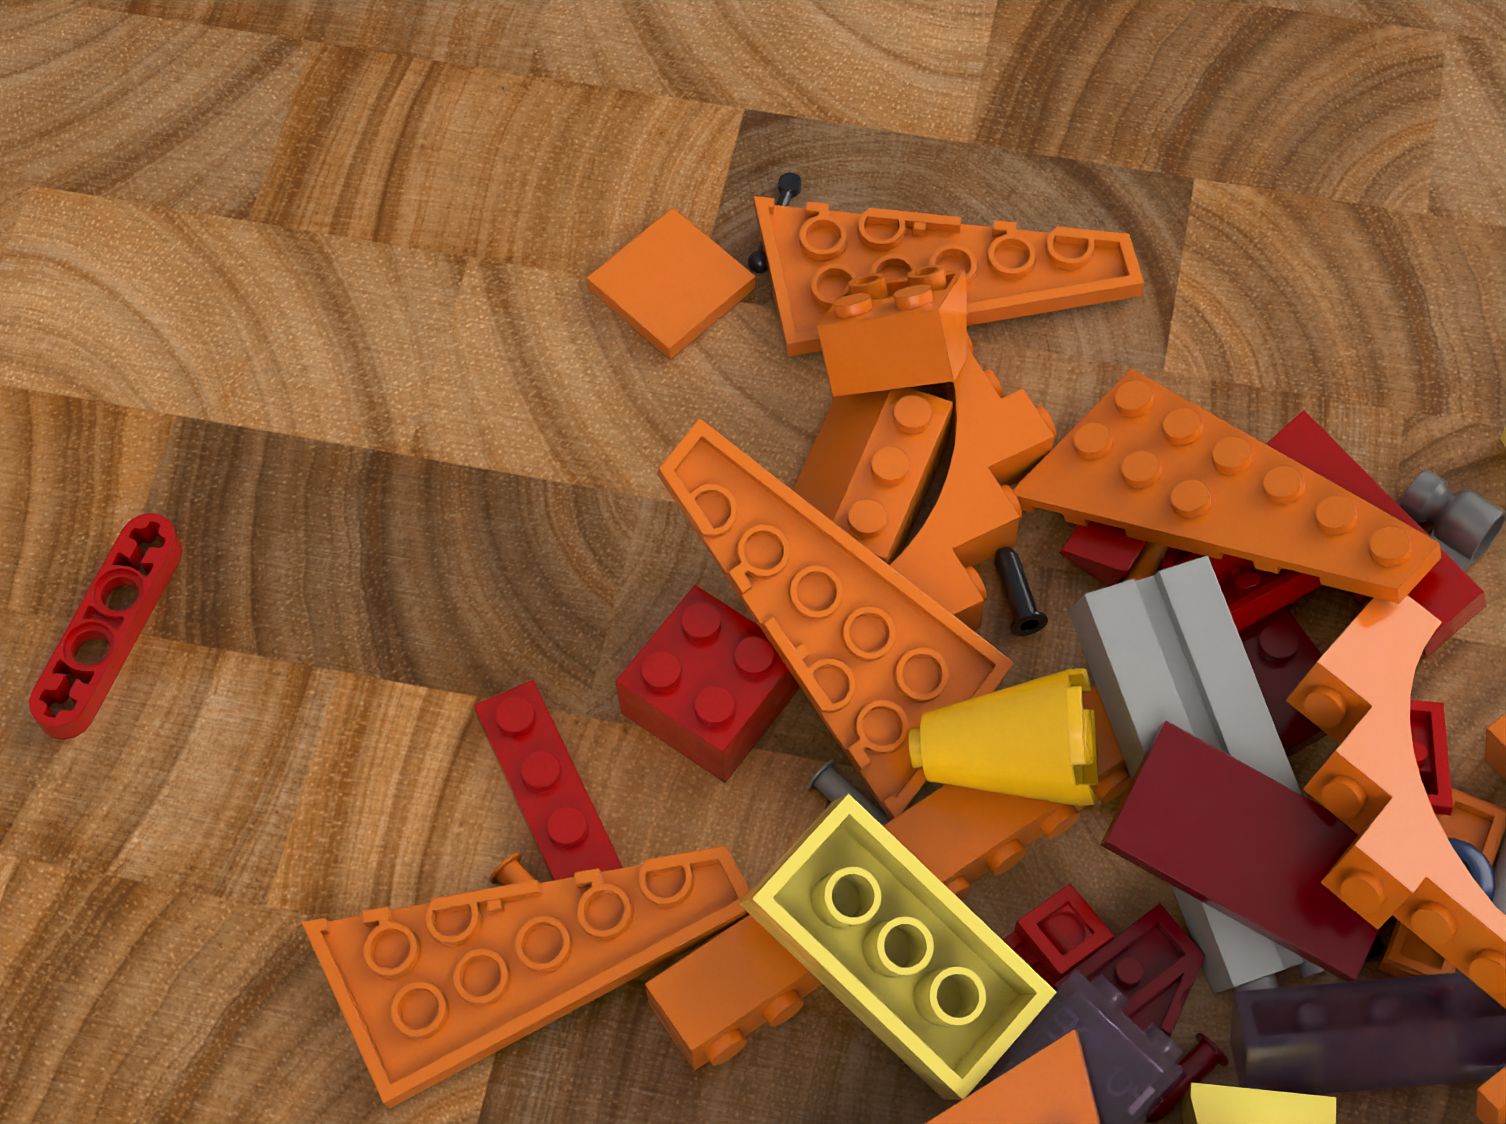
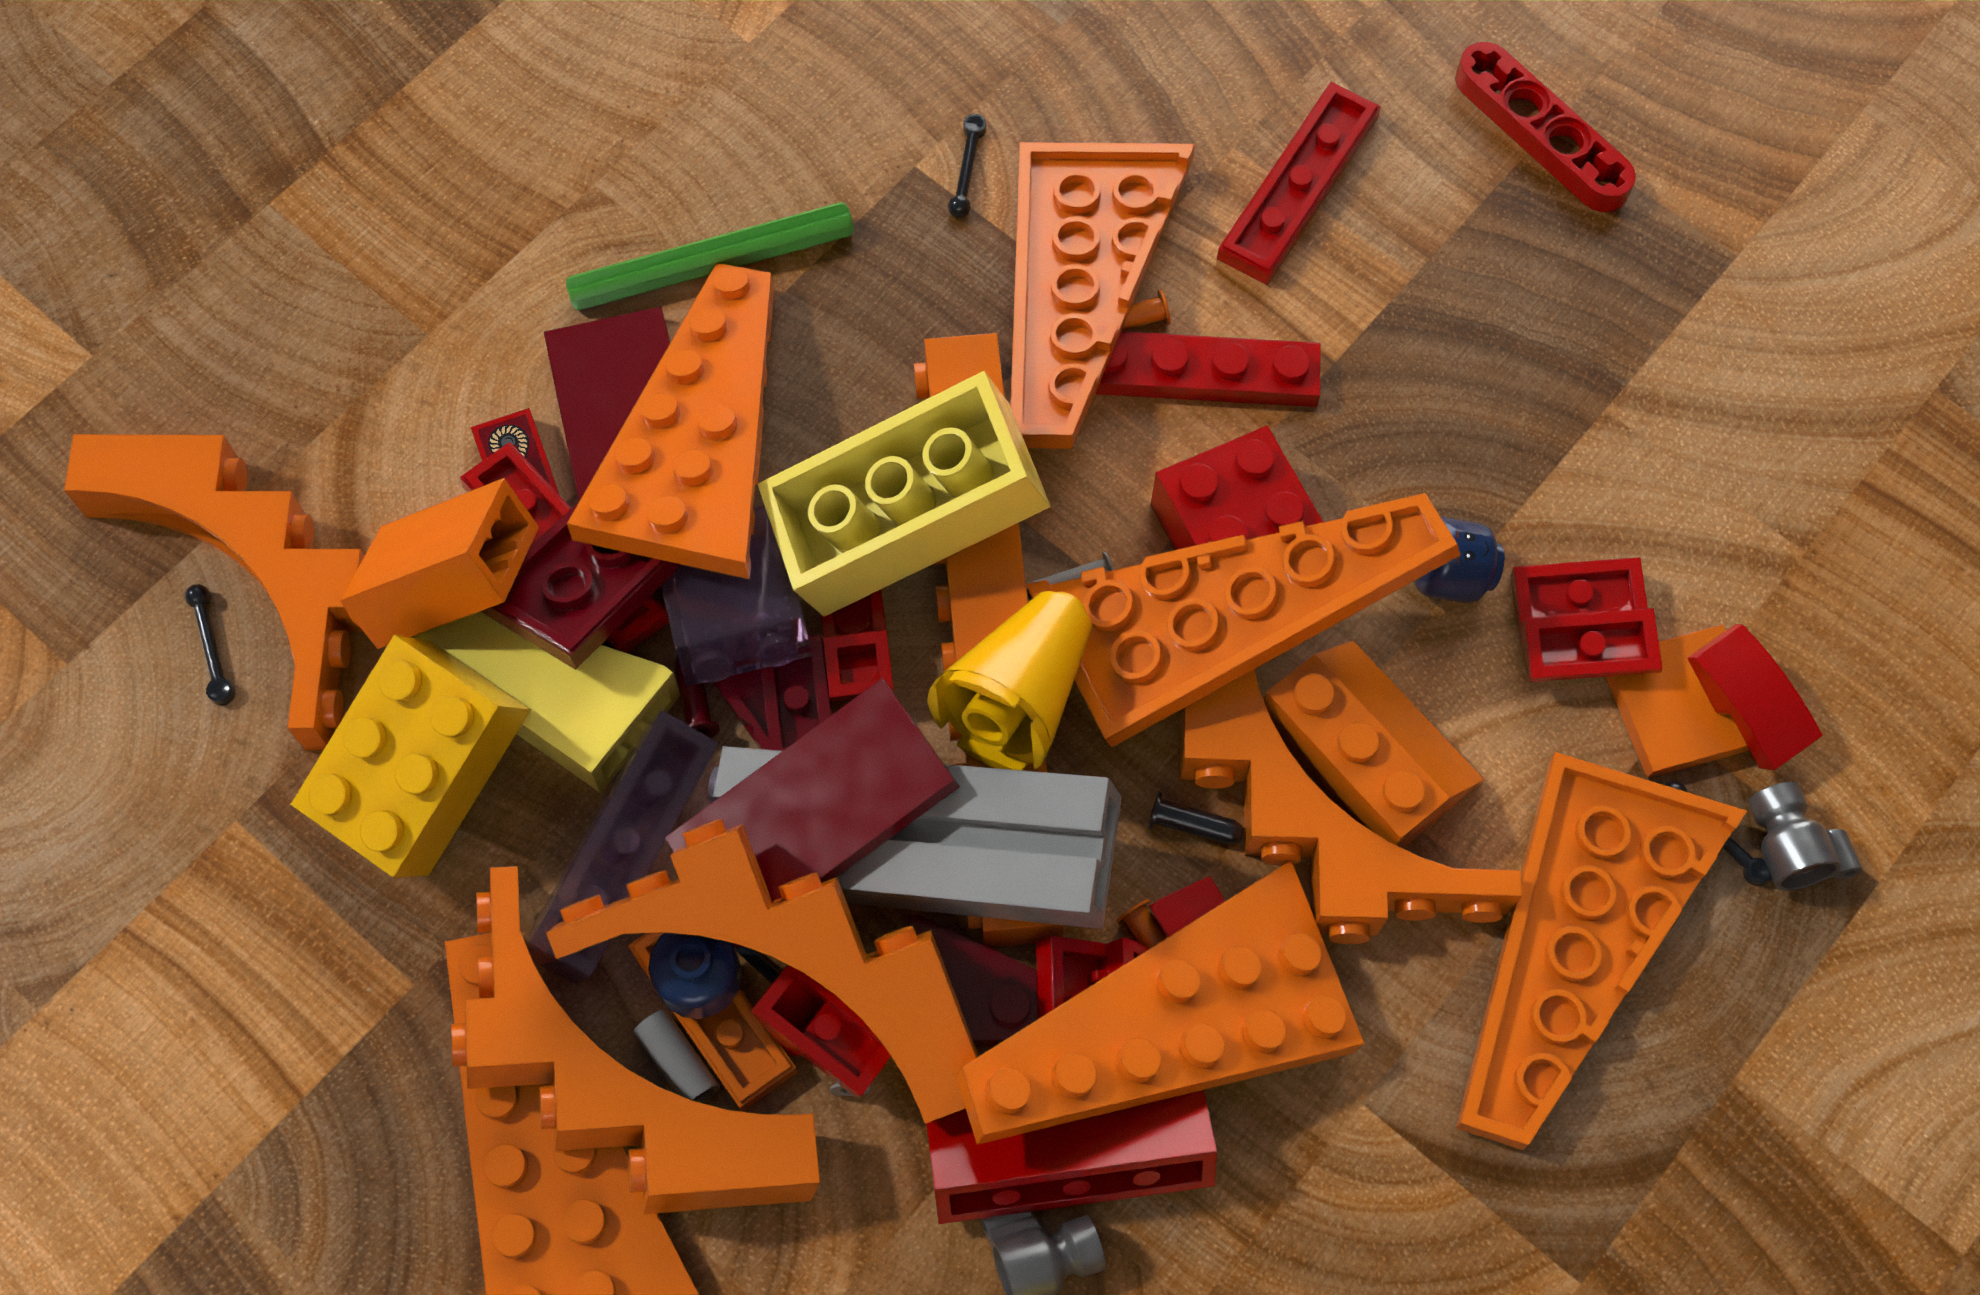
camera: 115 degrees right, 5 degrees up
orange slope [817,265,967,397] -> none
none -> red tile [1217,82,1381,286]
none -> dark blue head [1414,516,1505,603]
none -> red slope [1510,557,1663,682]
none -> red slope [1687,624,1823,770]
none -> flat silver piece [1748,782,1863,891]

